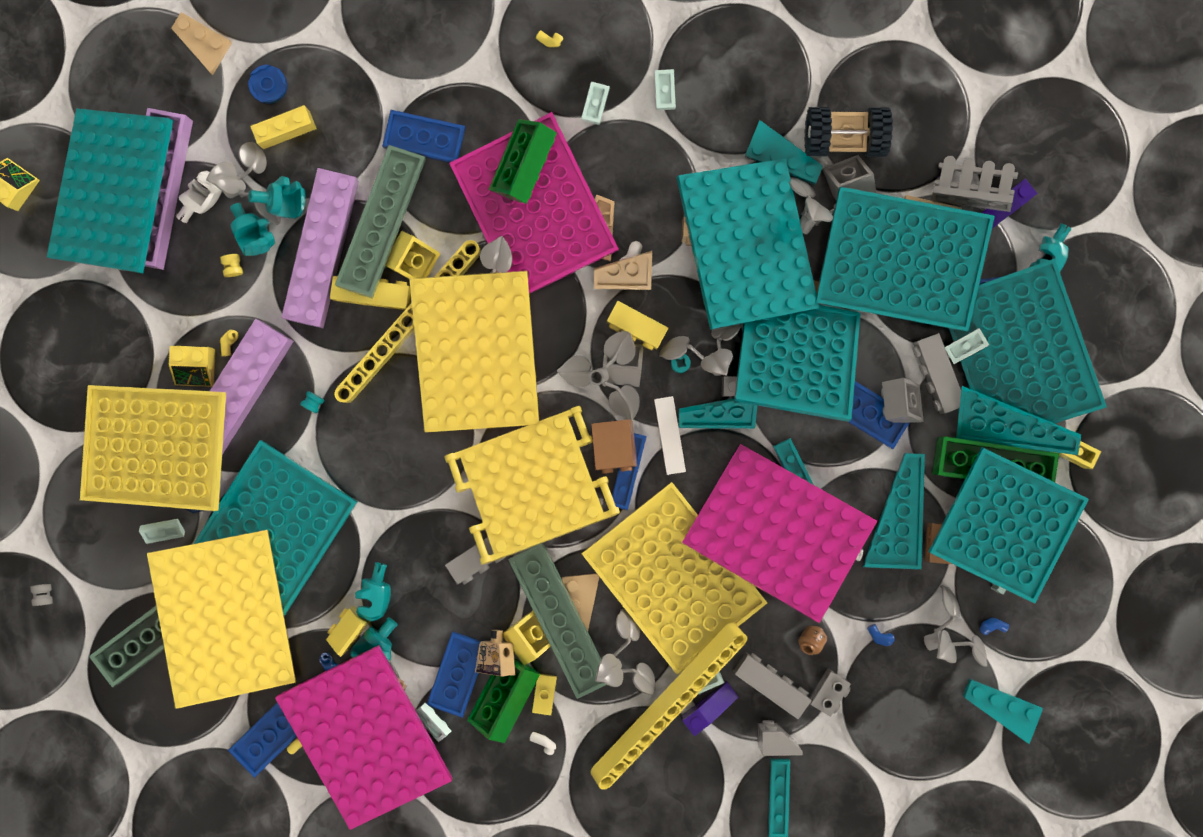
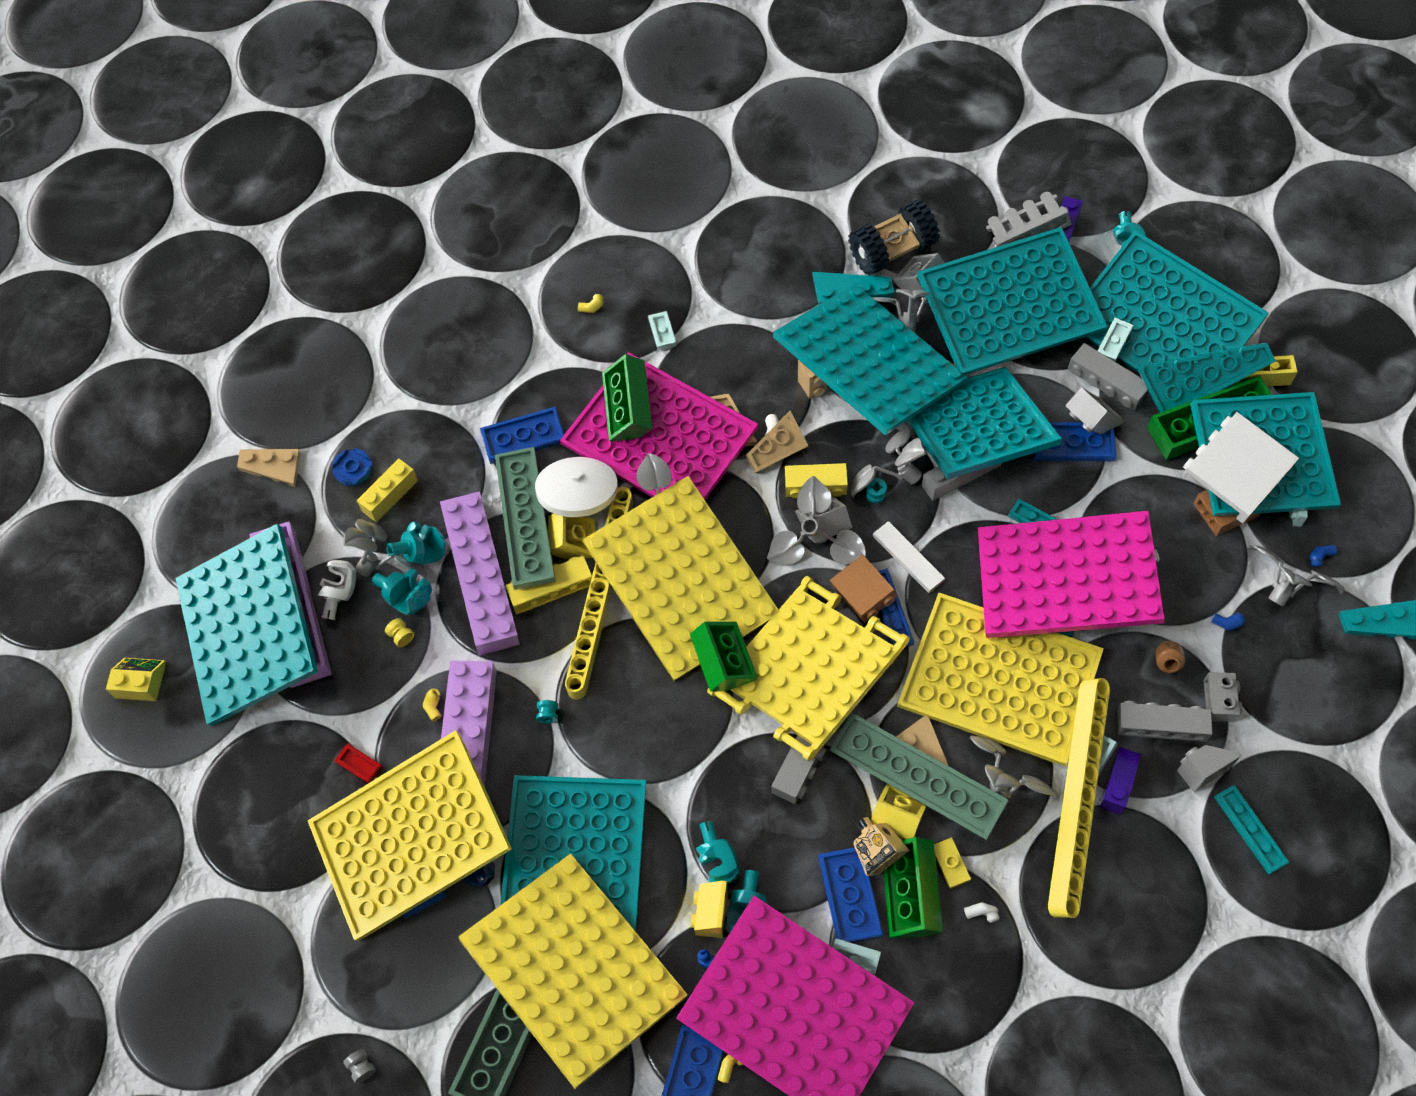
camera: 25 degrees left, 25 degrees down
light aqua plate [139,519,185,544] -> none
light yellow slope [169,346,216,387] -> none
light aqua plate [654,69,676,110] -> none
teal wing [678,398,758,429] -> none
teal wing [862,453,925,569] -> none
none -> red tile [334,743,383,783]
none -> white dish [535,457,618,517]
none -> green slope [690,622,758,692]
none -> white panel [1181,412,1299,523]

